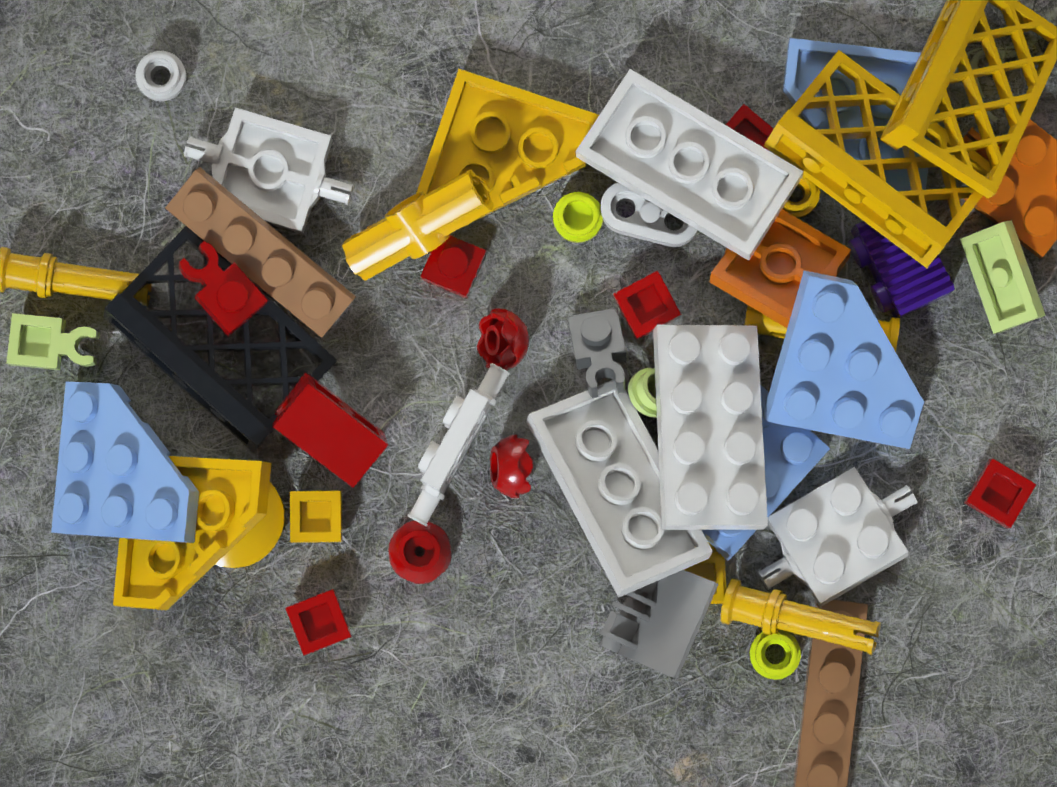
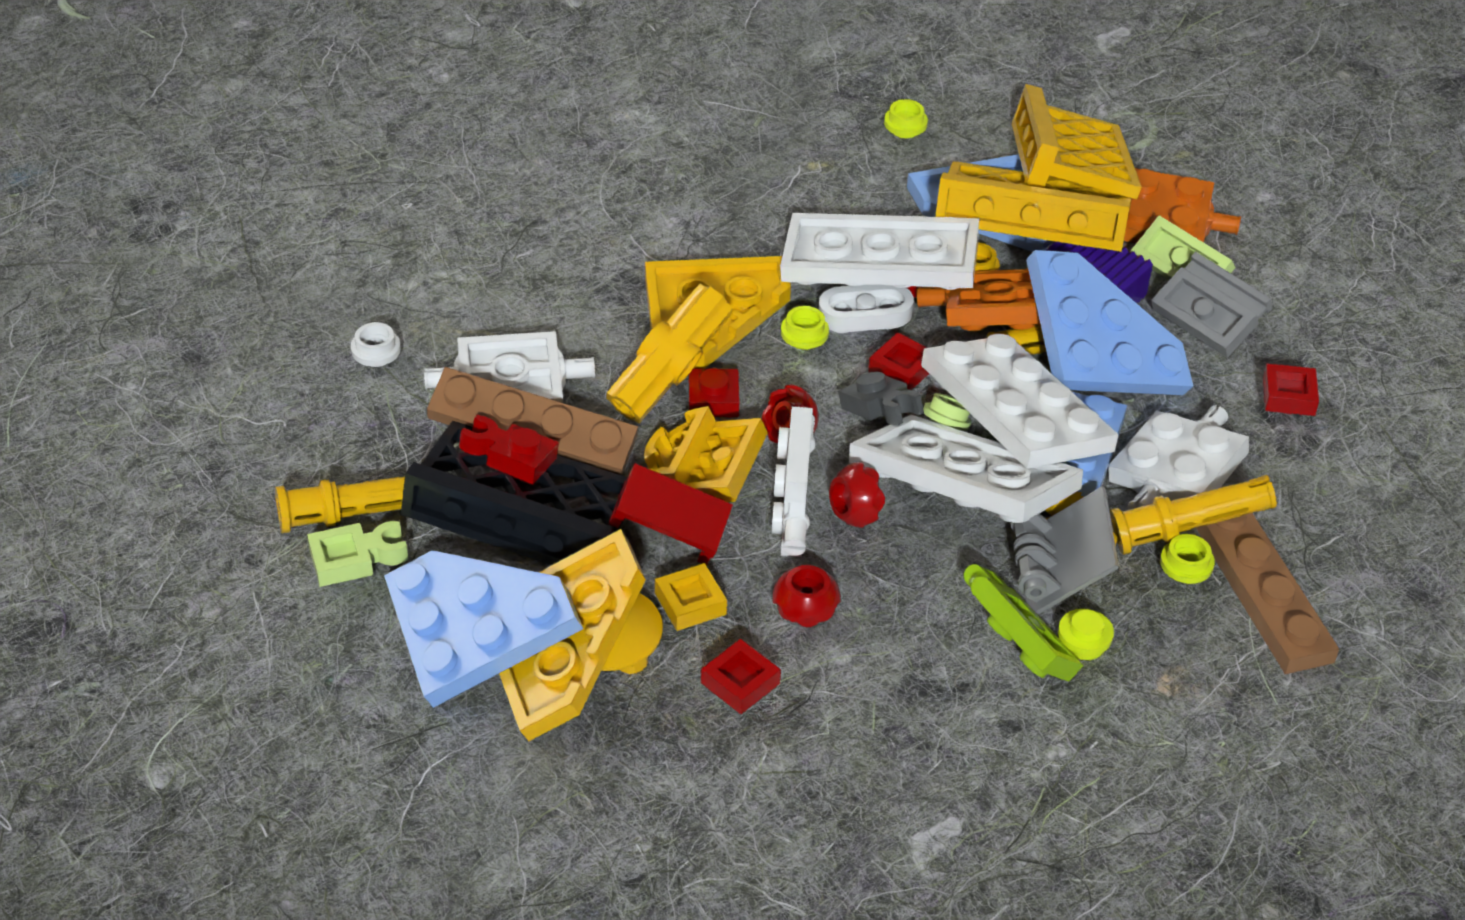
camera: 30 degrees left, 40 degrees down
none -> yellow slope [644,406,768,502]
none -> lime hinge [964,564,1083,682]
none -> neon yellow plate [1058,609,1114,660]
none -> light grey plate [1151,251,1272,358]

